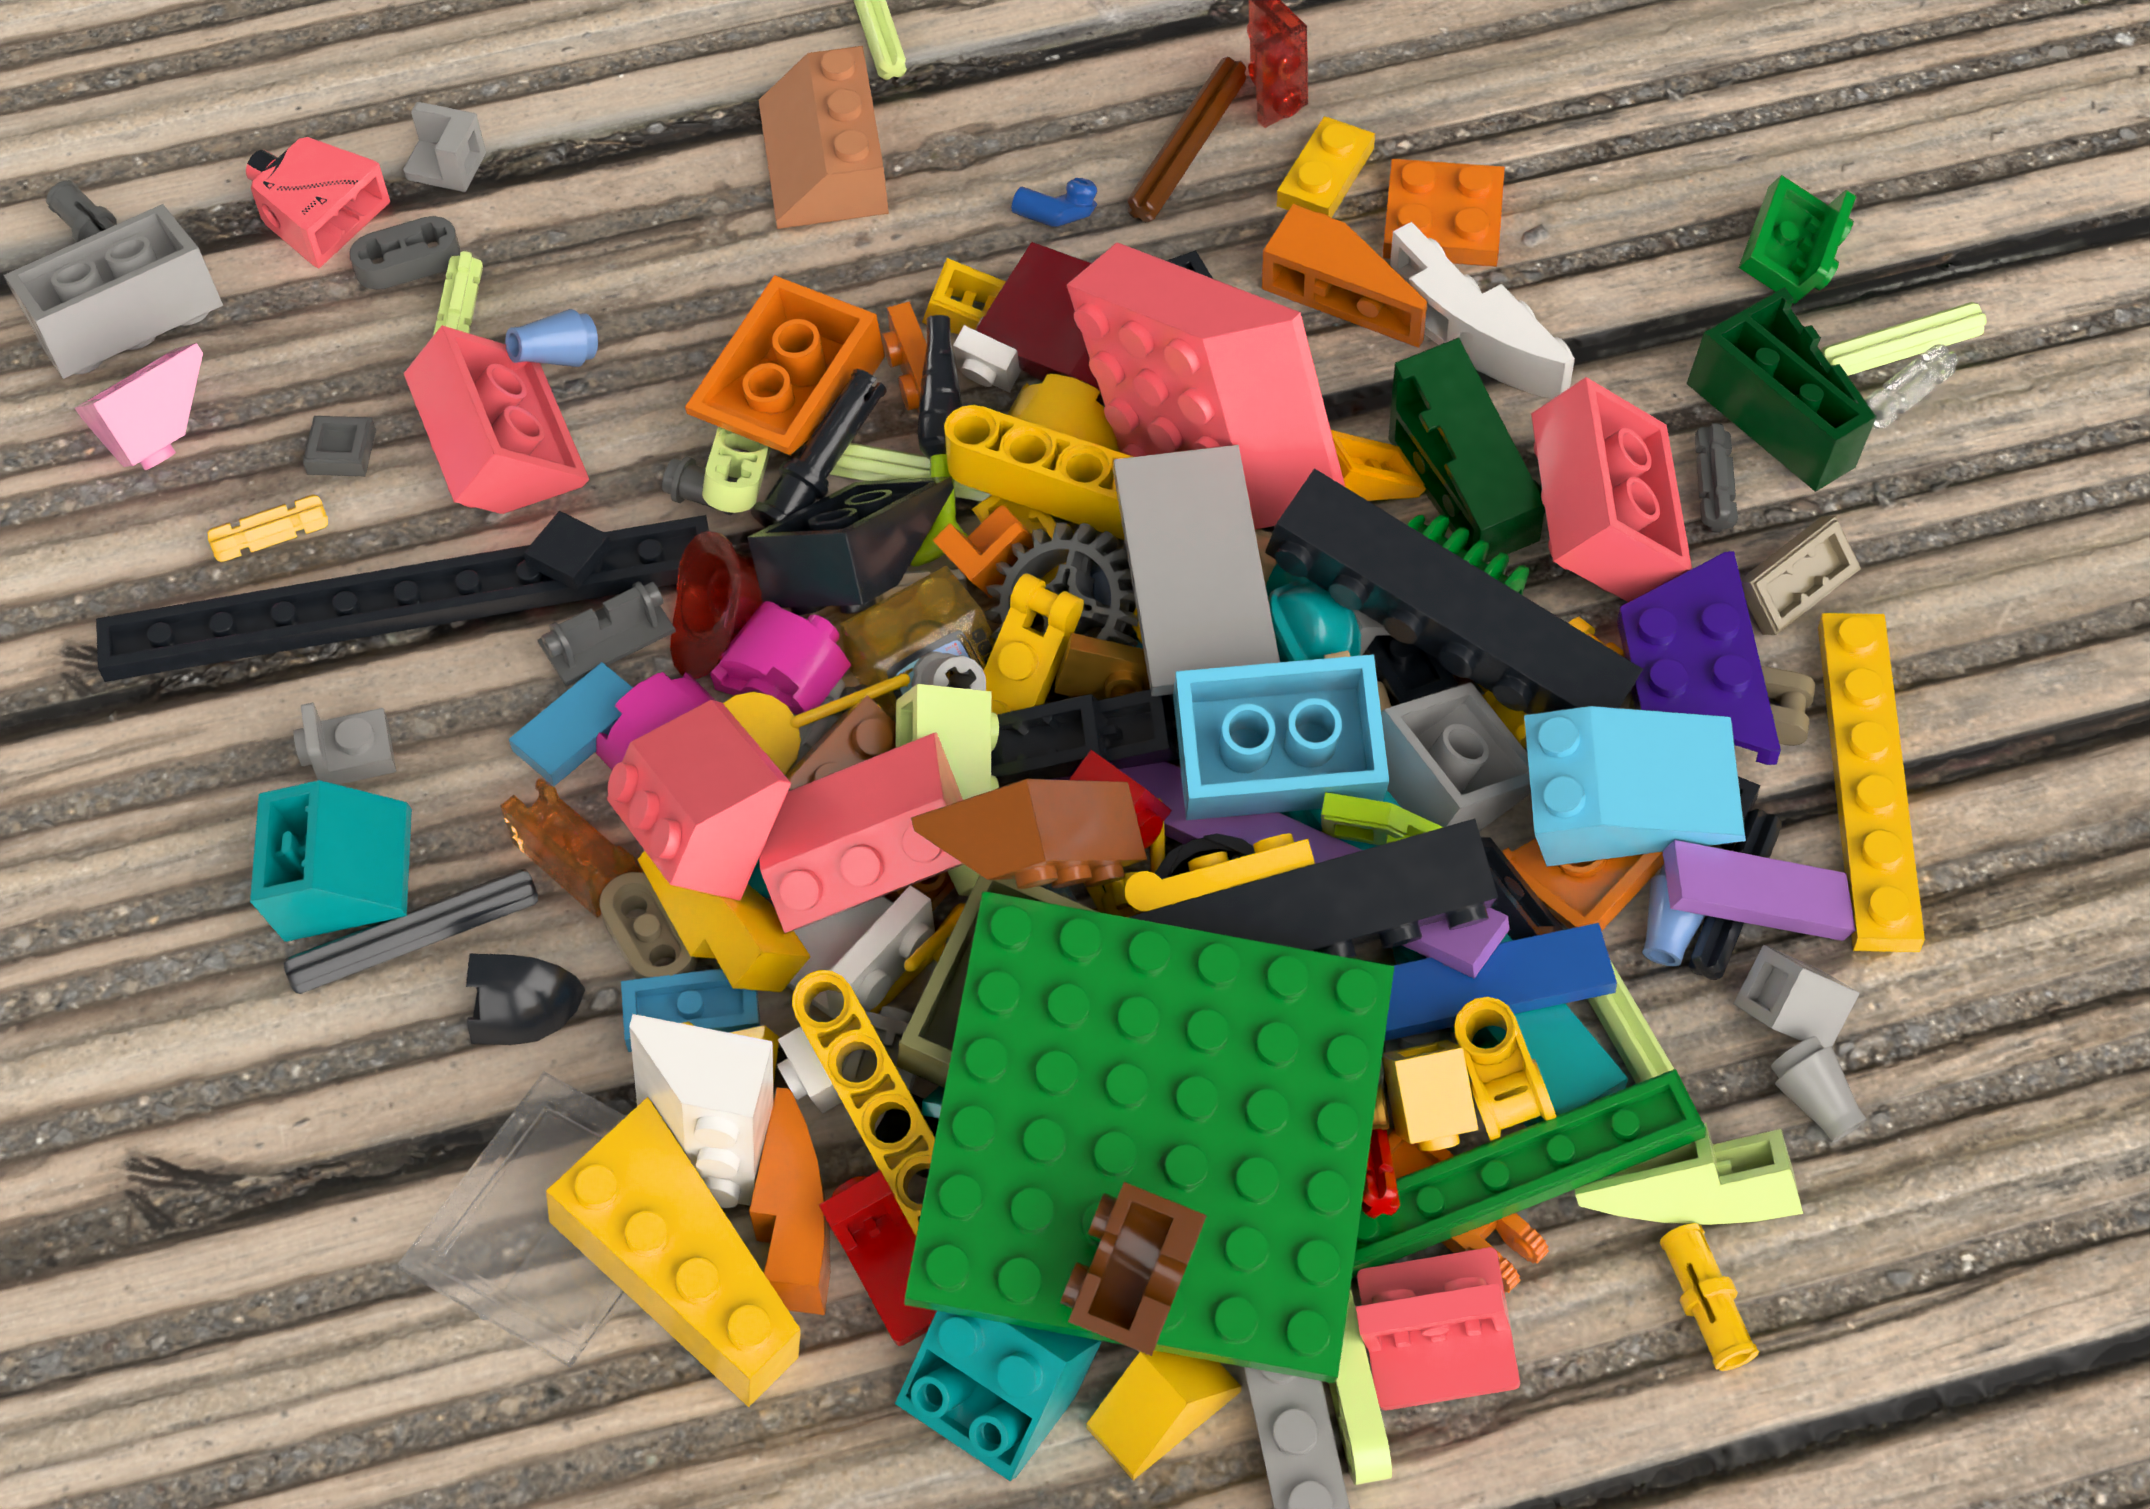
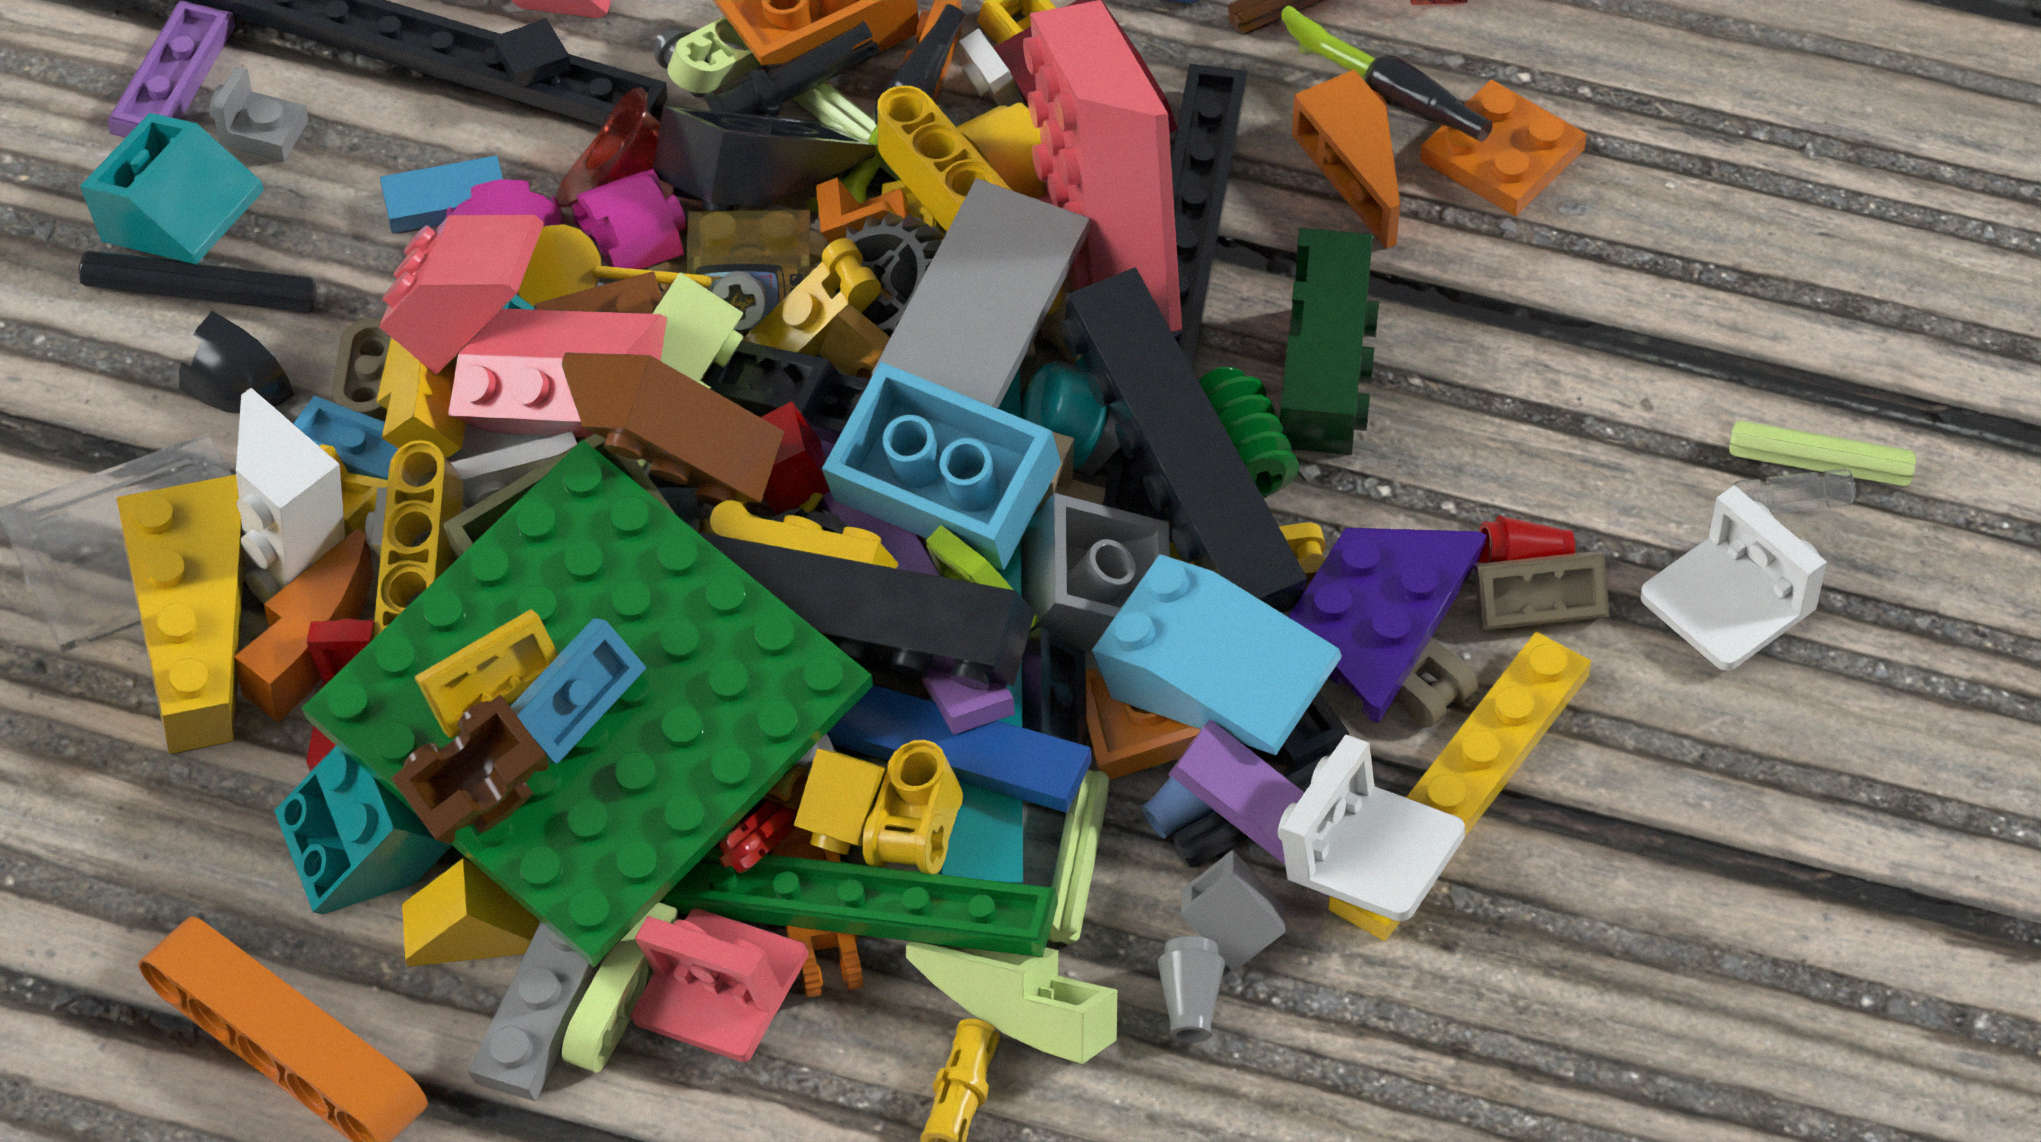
camera: 30 degrees right, 5 degrees down
clear orange hinge [500,778,644,918] -> none
dark grey hinge [537,581,676,686] -> none
yellow plate [1277,116,1375,218] -> none
light orange slope [1331,430,1426,501] -> none
white slope [1390,222,1575,399] -> none
coral brick [1531,377,1692,602] -> none
dark green wedge [1686,287,1877,492] -> none
dark grey axle [1695,423,1738,533] -> none
green bracket [1738,175,1856,304] -> none
none -> medium lavender tile [108,0,235,138]
none -> yellow plate [414,609,559,739]
none -> dark azure plate [510,618,646,765]
none -> white bracket [1278,735,1465,921]
none -> black piece [1281,6,1492,142]
none -> red cone [1478,515,1575,564]
none -> white bracket [1640,485,1827,671]

